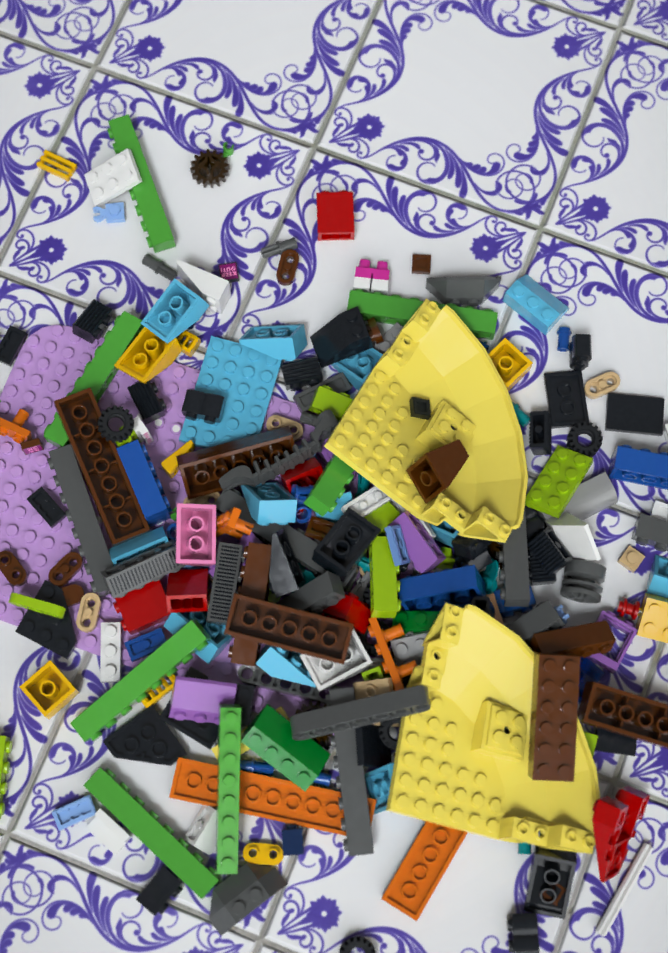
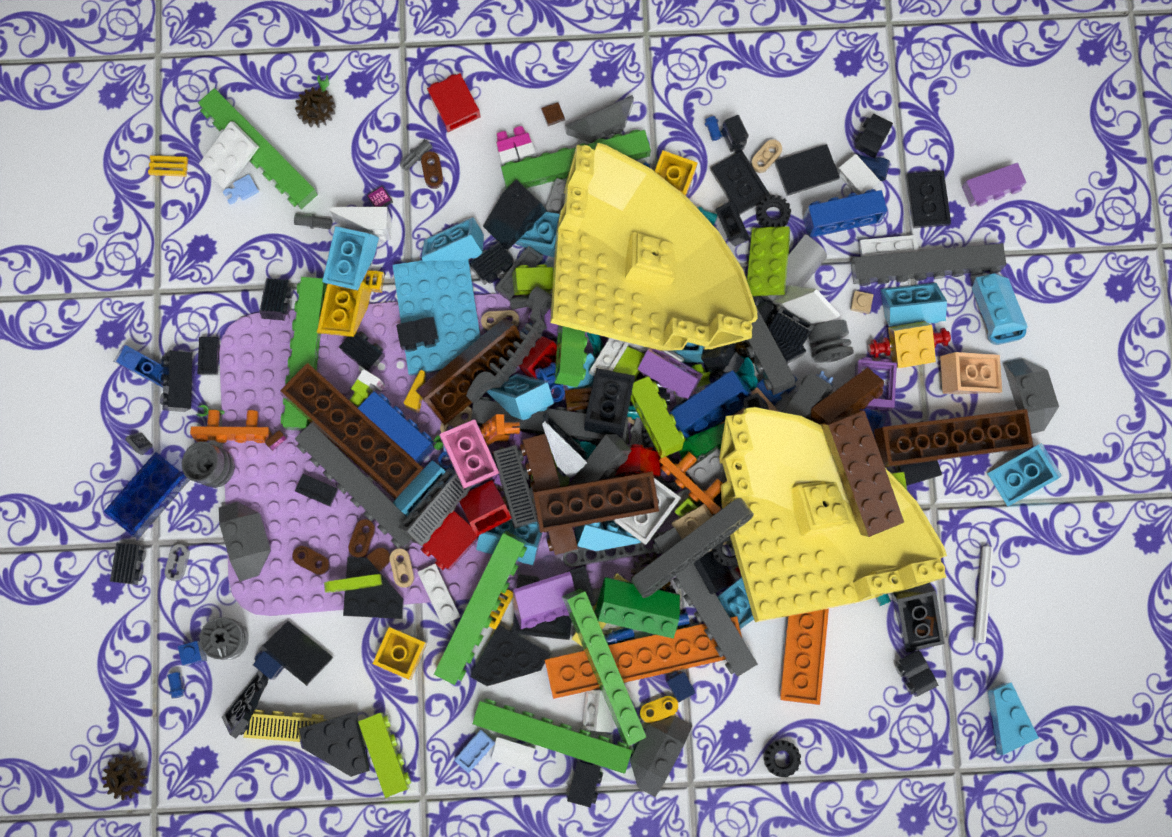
camera: 25 degrees left, 5 degrees up
black tyre [98,405,134,443] -> none
blue plate [124,628,167,662] -> none
reddish brown plate [365,317,384,344] -> none
medium blue tile [385,524,410,566] -> none
reddish brown slope [406,439,469,504] -> none
pearl dark grey tile [409,397,431,420] -> none
medium azure slope [503,274,569,335] -> none
red wedge [592,785,650,883] -> none

